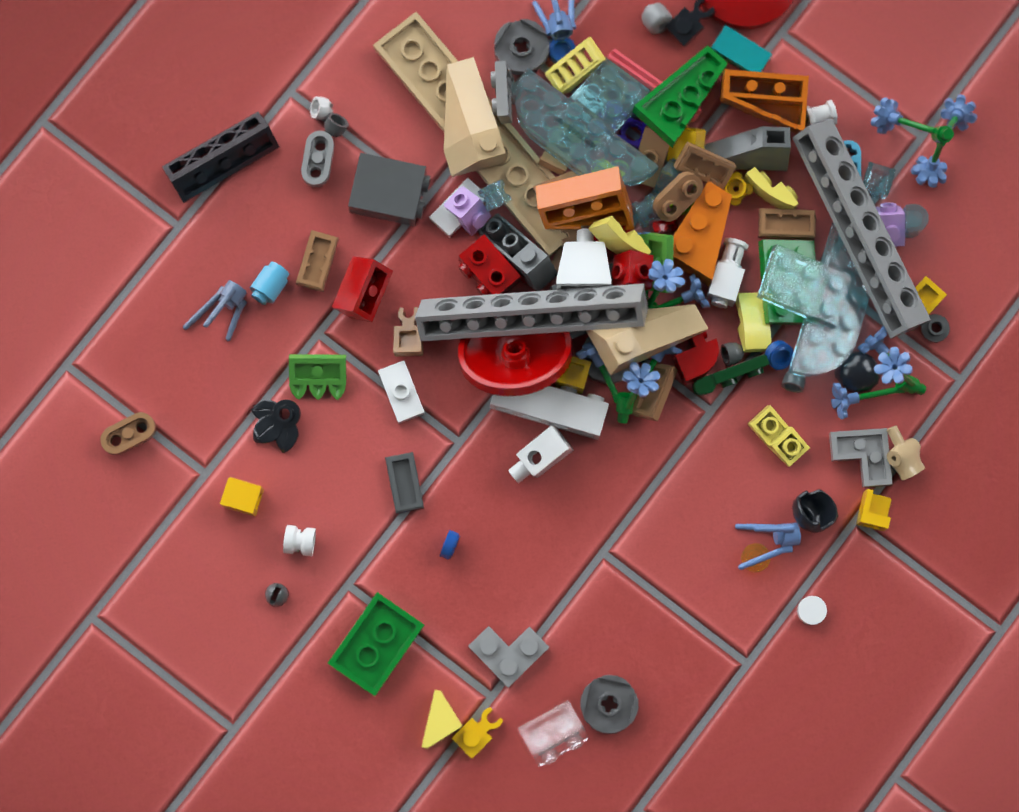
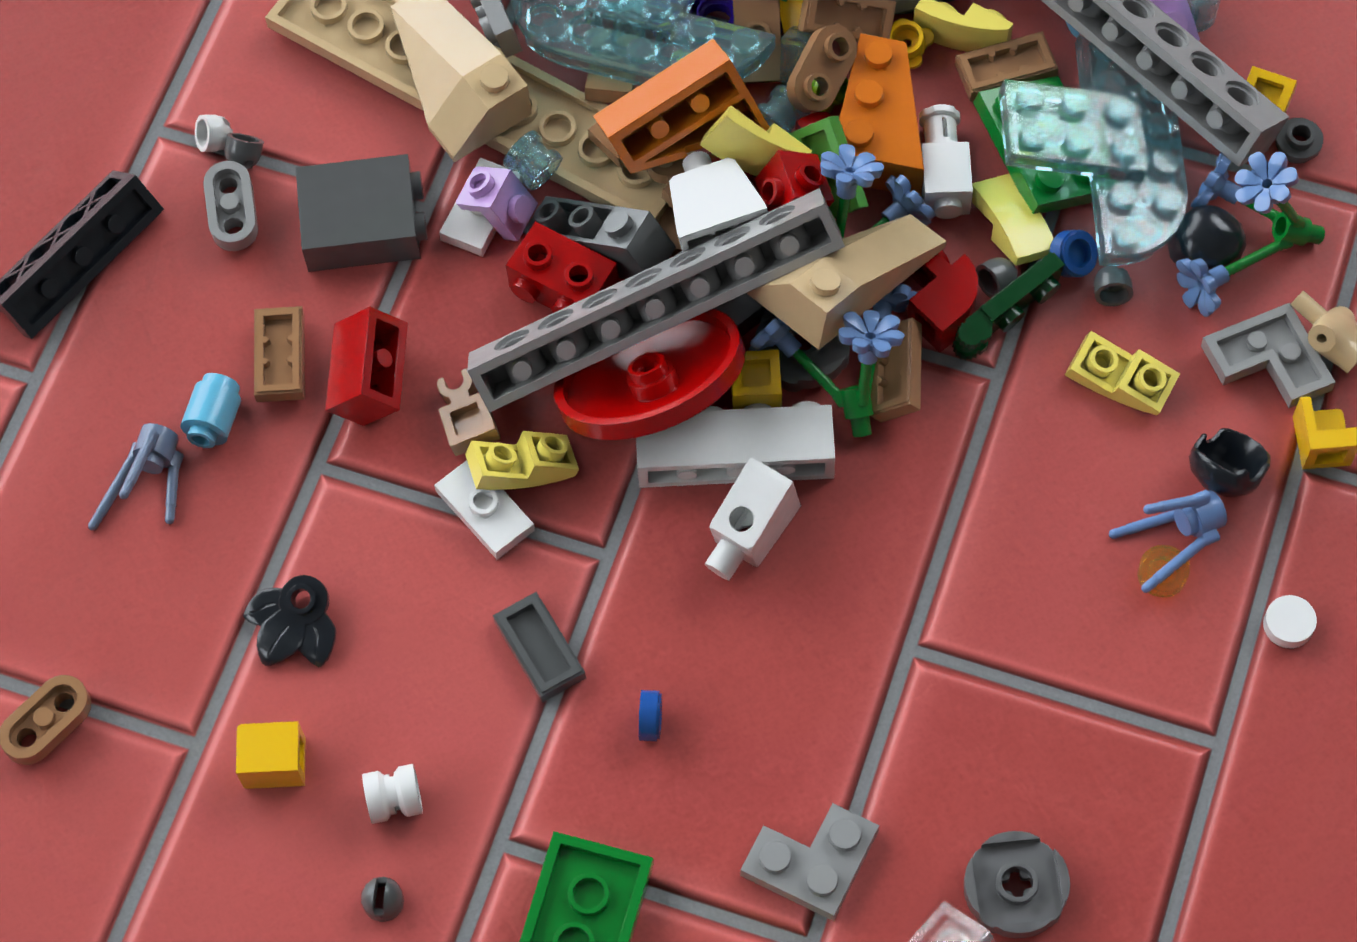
camera: 10 degrees left, 15 degrees down
bright green plate [289,354,347,400] -> none
none -> light yellow slope [465,431,579,490]

